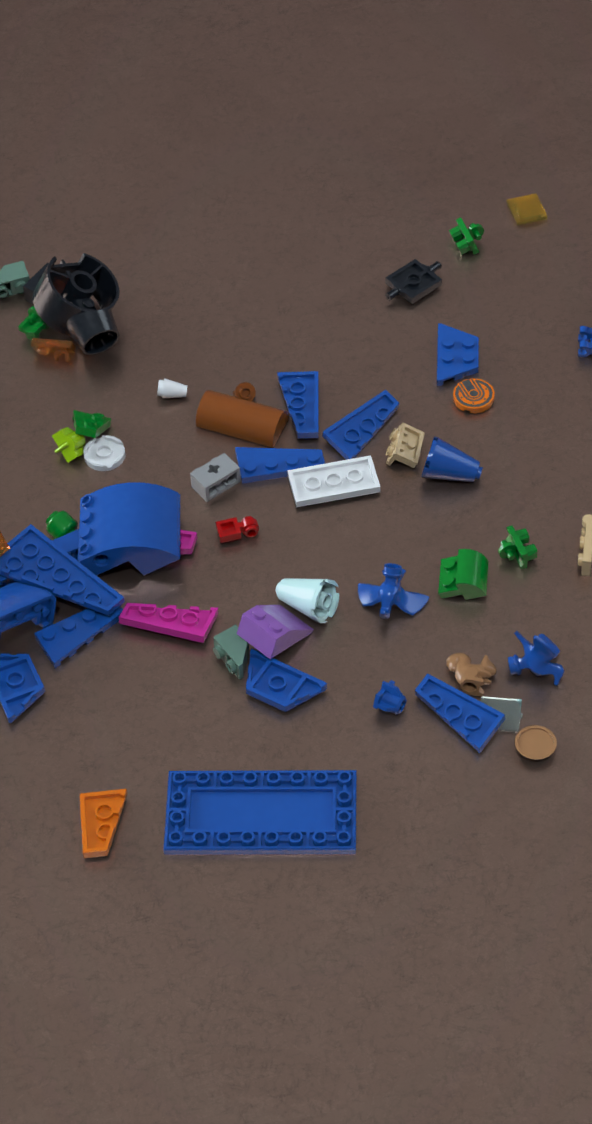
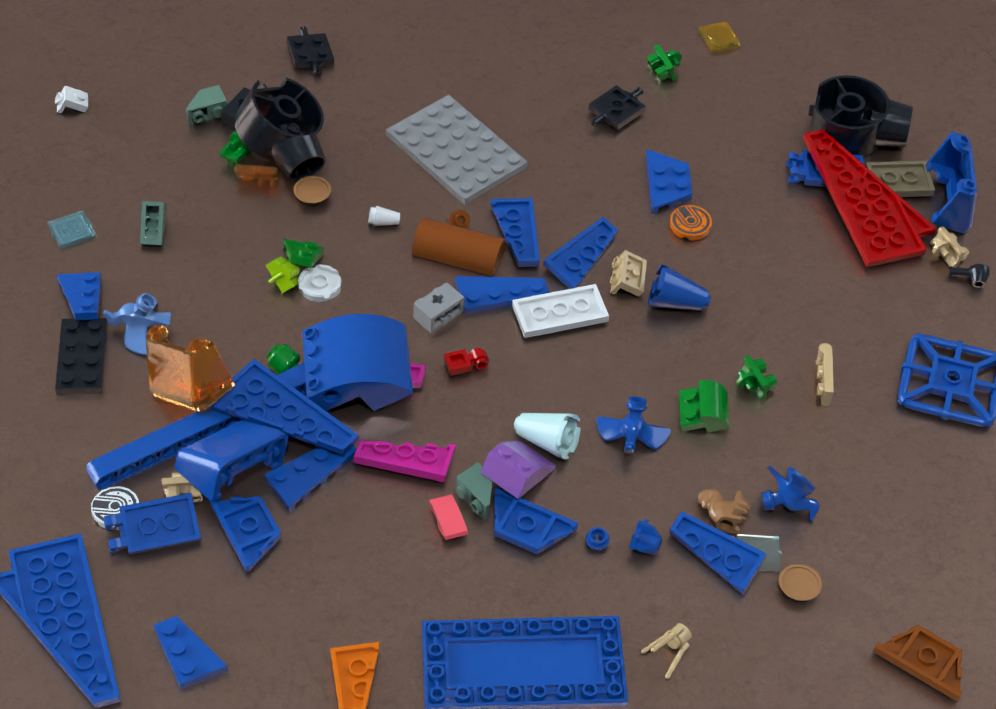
camera: 10 degrees left, 0 degrees up
none -> black plate [287,26,334,77]
none -> medium nougat piece [293,176,331,204]
none -> light grey plate [386,95,528,205]
none -> coral slope [429,494,468,540]
none -> blue plate [585,527,610,550]
none -> tan plant [641,623,691,679]

